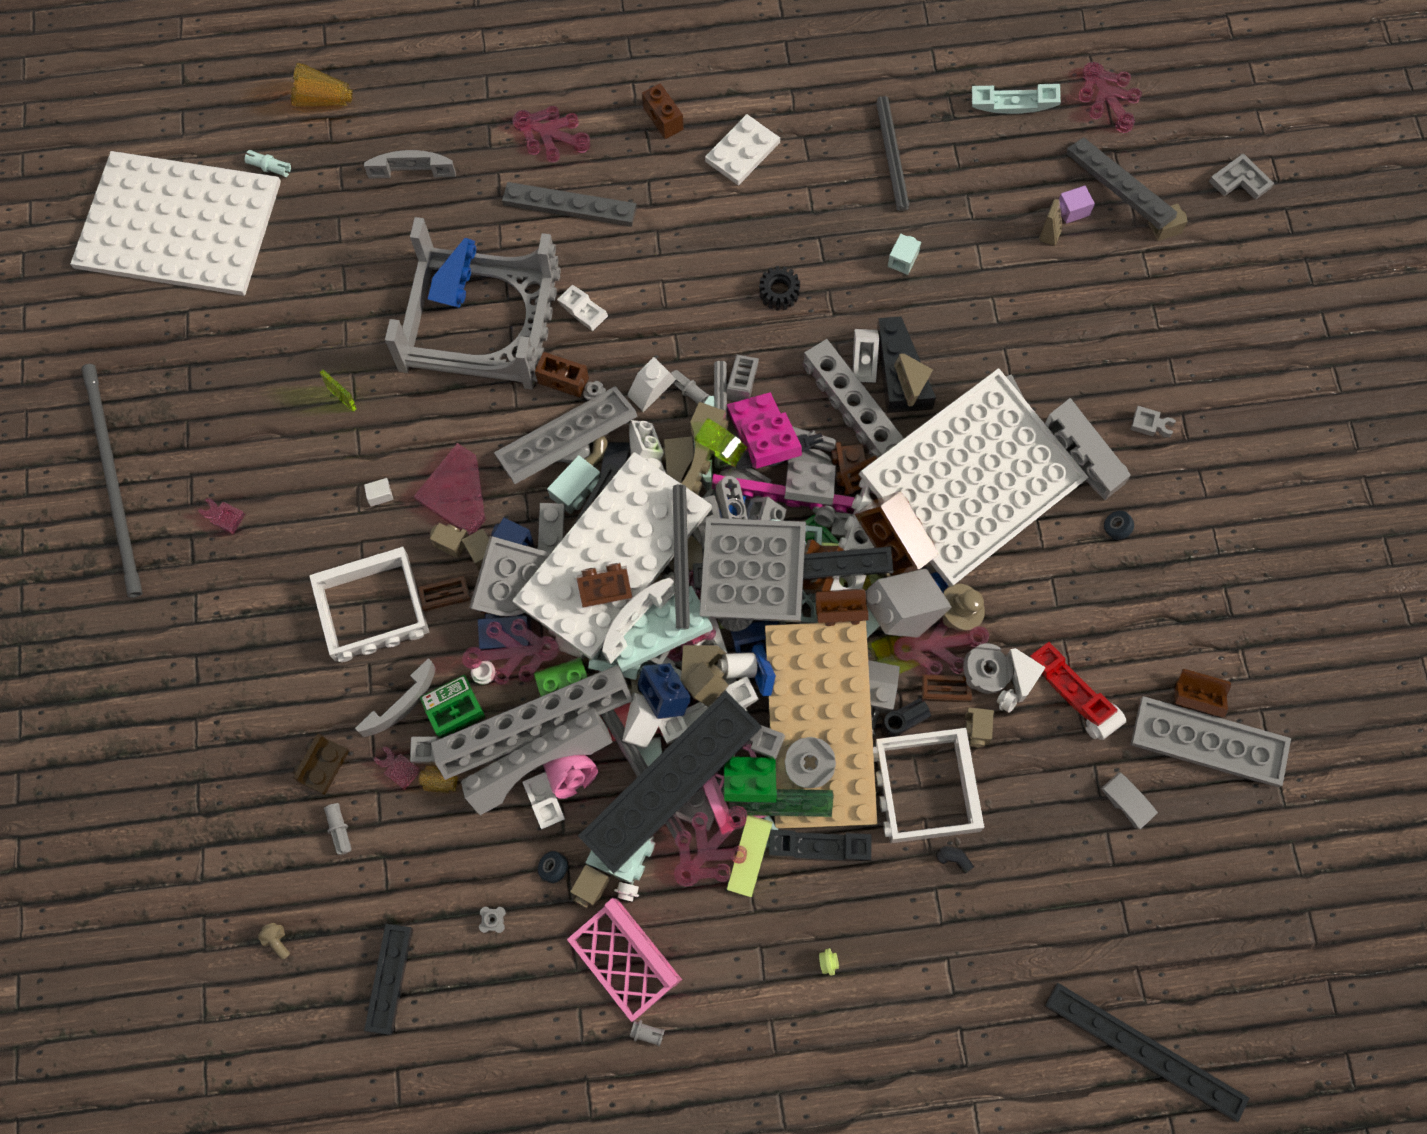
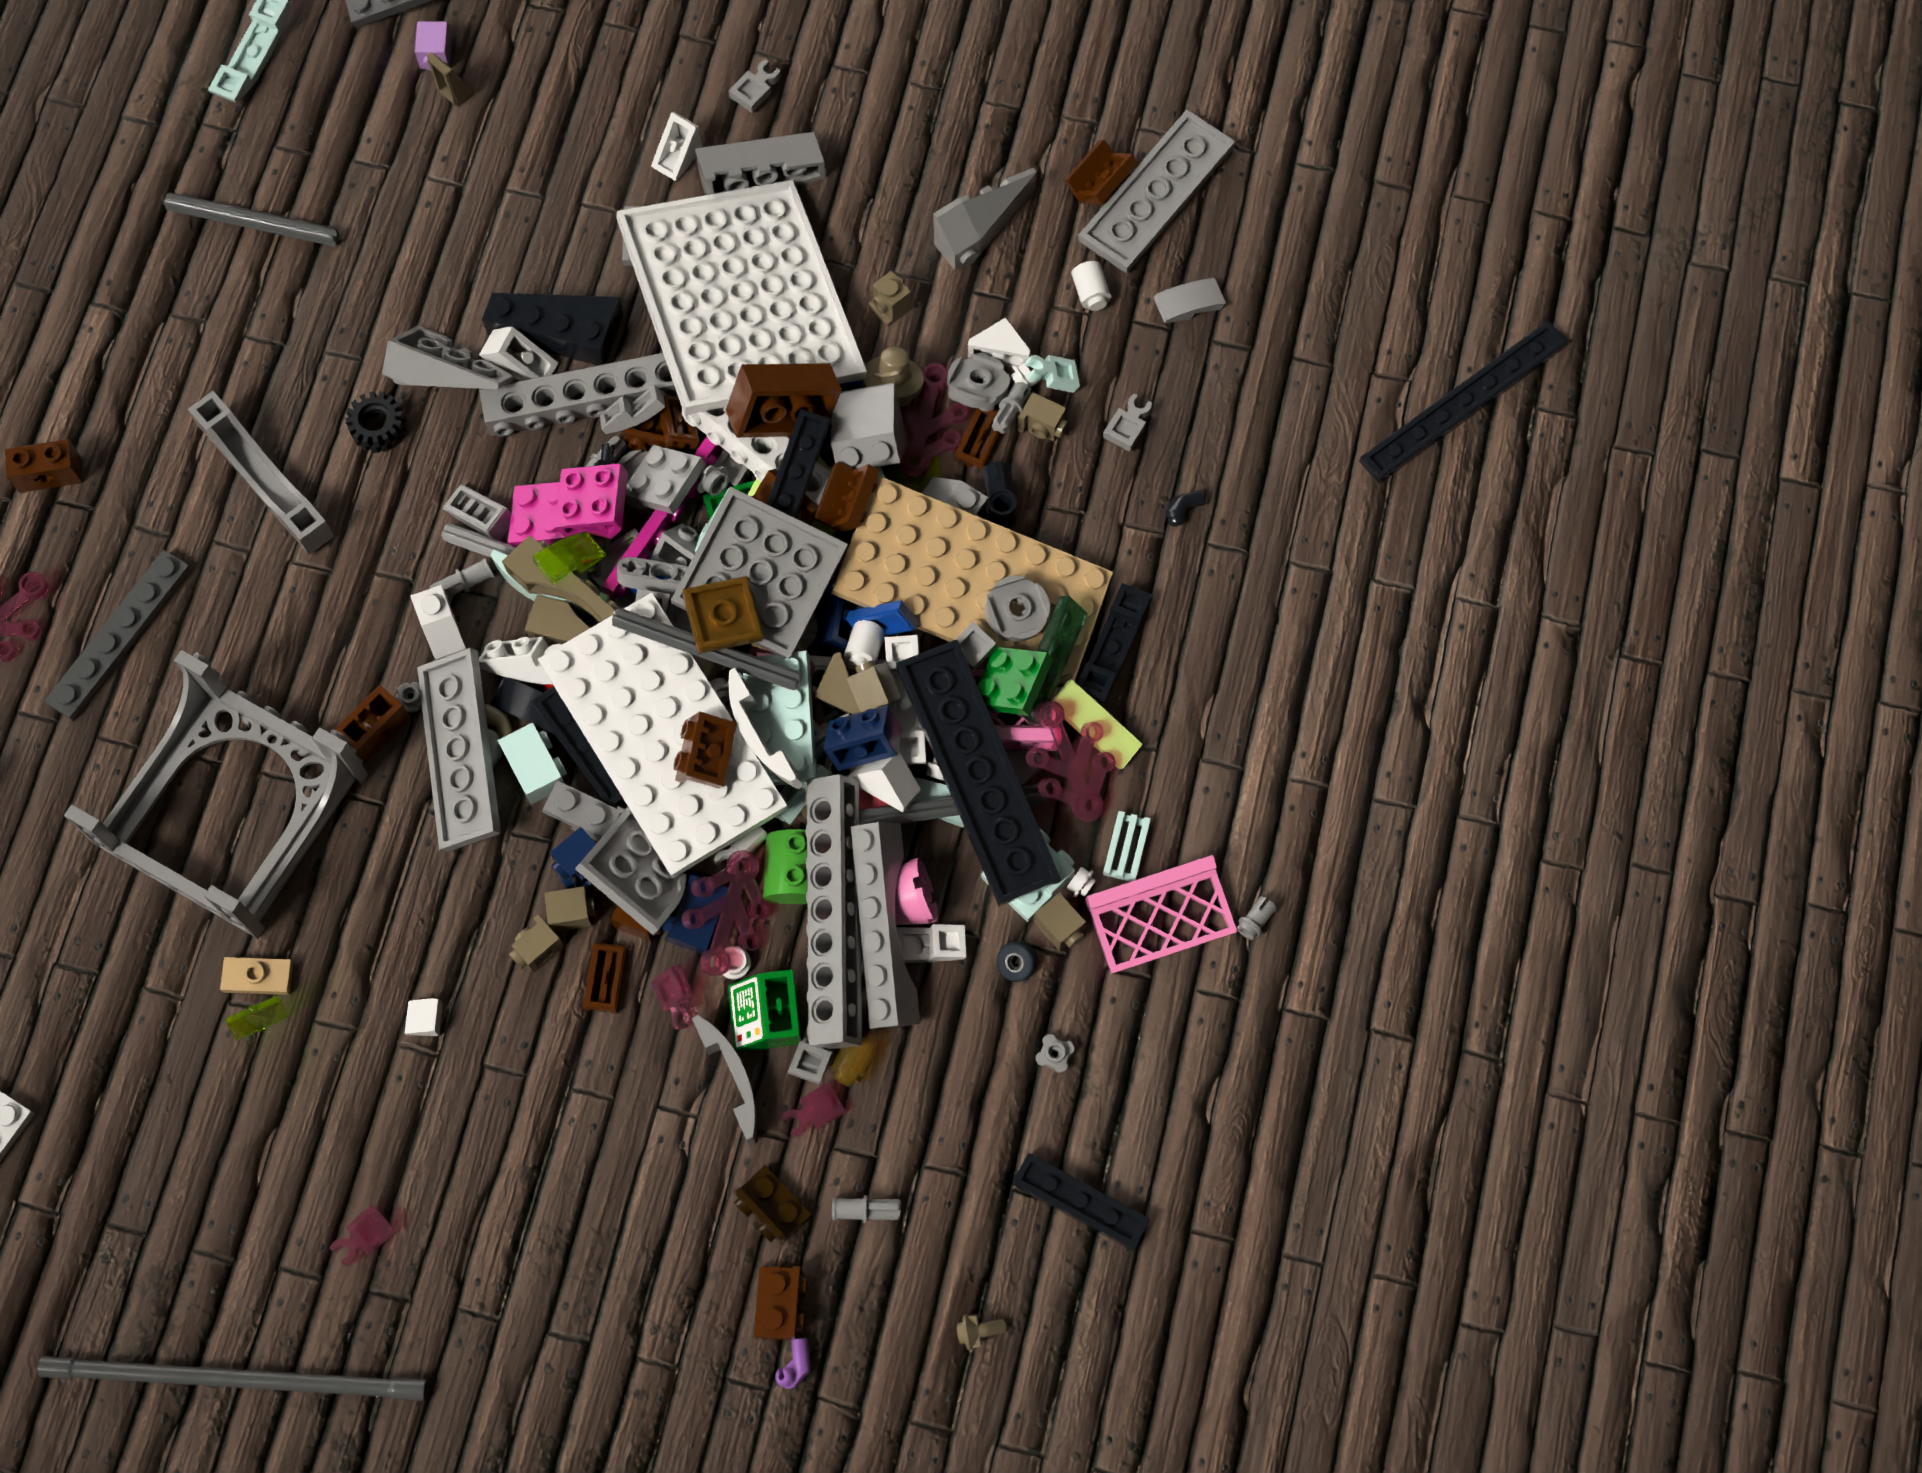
camera: 70 degrees left, 0 degrees up
white window [309,547,430,662] -> none
clear pink plate [414,443,486,535] -> none
blue slope [428,238,476,307] -> none
white slope [557,285,608,331] -> none
white plate [705,114,780,186] -> none
yellowish green plate [819,948,839,976] -> none
white window [873,728,984,843] -> none
light aqua brick [888,234,921,275] -> none
dark tan slope [894,354,933,406] -> none
red slope [1030,642,1118,727] -> none
black wheel [1104,511,1134,540] -> none
none -> light grey arch [188,391,334,555]
none -> tan plate [220,957,294,995]
none -> light grey wedge [382,326,513,389]
none -> light grey slope [600,384,665,434]
none -> white slope [651,112,702,181]
none -> clear pink plate [651,965,698,1030]
none -> pearl gold plate [682,576,764,654]
none -> reddish brown bracket [754,1266,807,1341]
none -> medium lavender arm [775,1338,811,1389]
none -> dark tan brick [869,271,912,327]
none -> light grey wedge [933,168,1037,271]
none -> light grey axle [992,382,1031,434]
none -> light aqua plate [1025,355,1080,393]
none -> light grey plate [1103,393,1152,452]
none -> light aqua tile [1103,811,1151,882]

